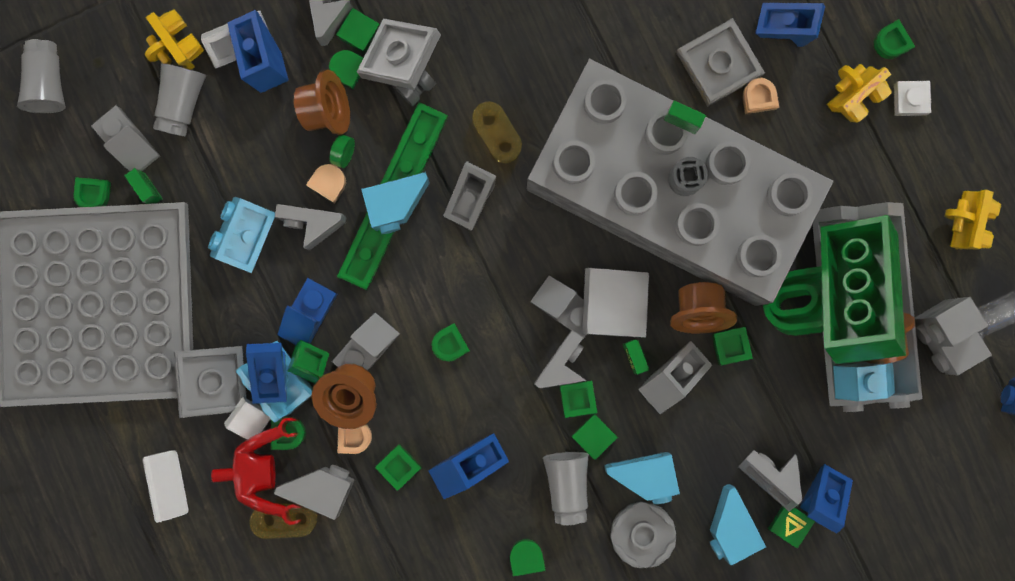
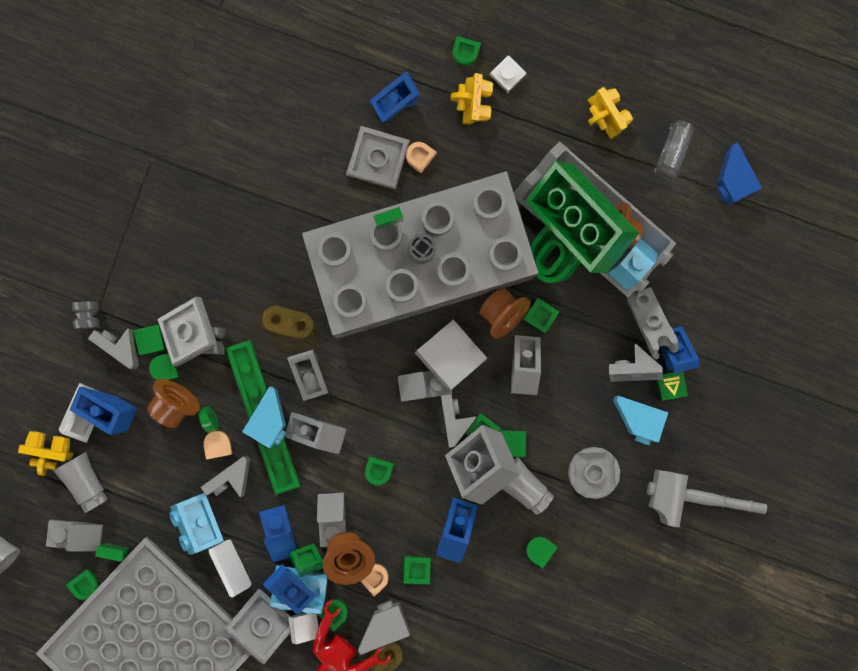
camera: 50 degrees left, 0 degrees up
medium azure slope [604,452,680,504] -> none
green tile [623,340,649,375] -> none
light grey brick [915,297,992,375] -> none
none -> white slope [208,540,251,598]
none -> light grey slope [285,412,346,454]
none -> light grey brick [445,425,520,504]
none -> light grey plate [627,287,679,360]

